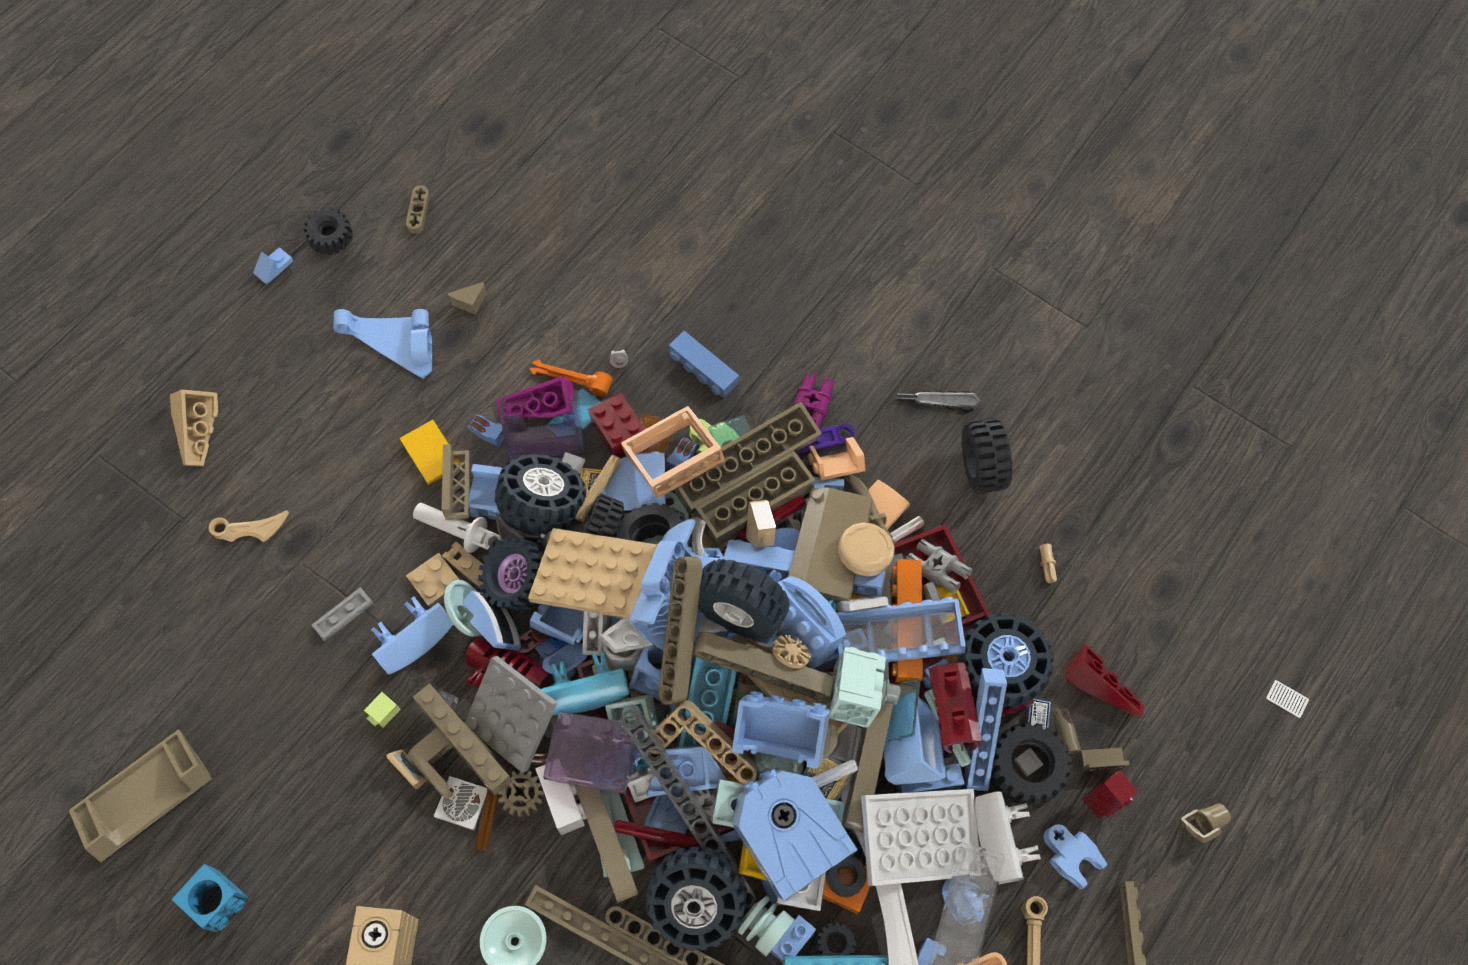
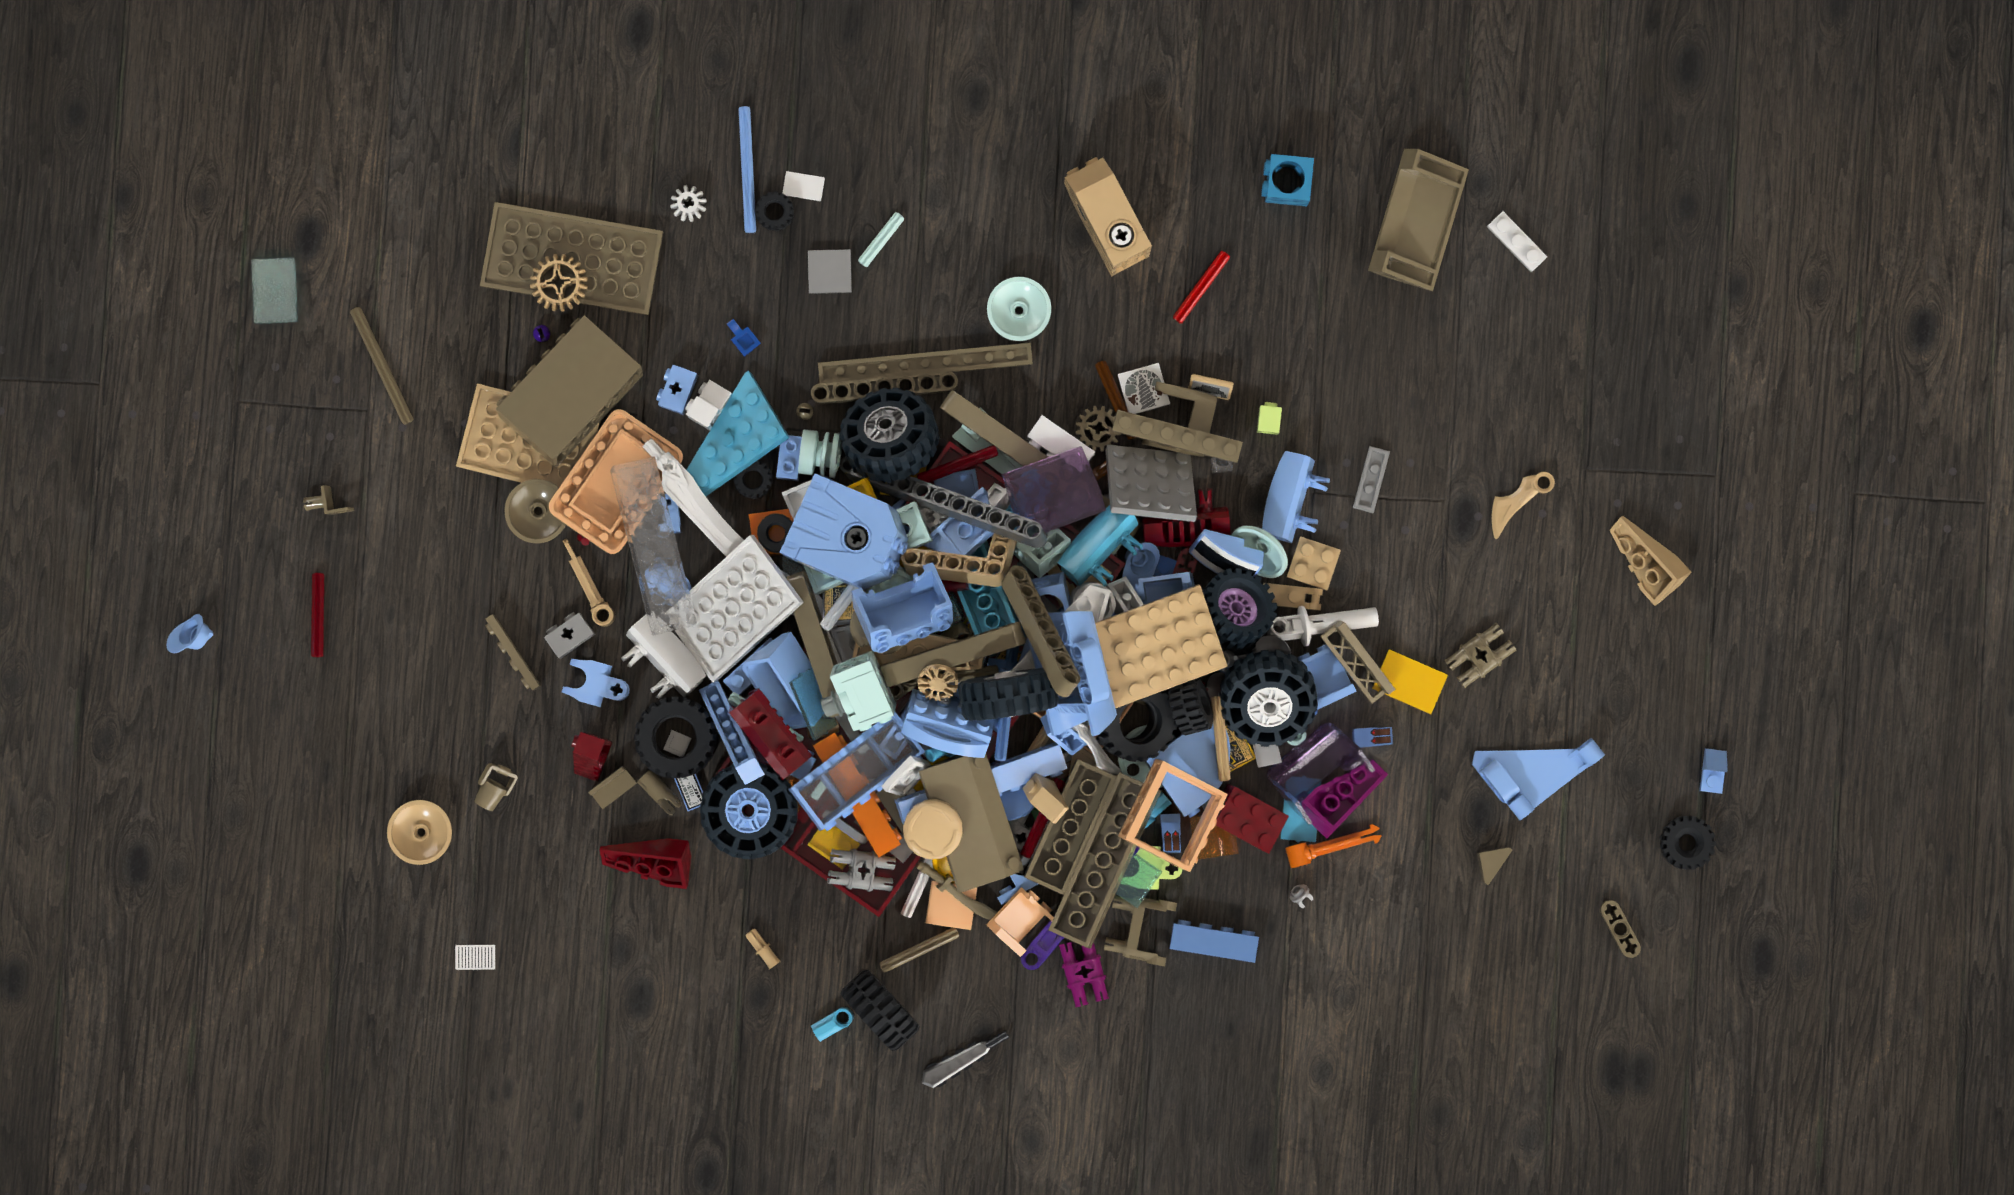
camera: 150 degrees right, 20 degrees up
none -> tan dish [387,800,452,865]
none -> light grey brick [544,612,595,659]
none -> medium azure piece [811,1007,854,1042]
none -> dark tan axle [879,928,959,973]
none -> dark tan connector [1104,895,1177,966]
none -> red axle [1173,251,1230,323]
none -> dark tan pin [1444,623,1517,688]
none -> white plate [1487,211,1547,272]

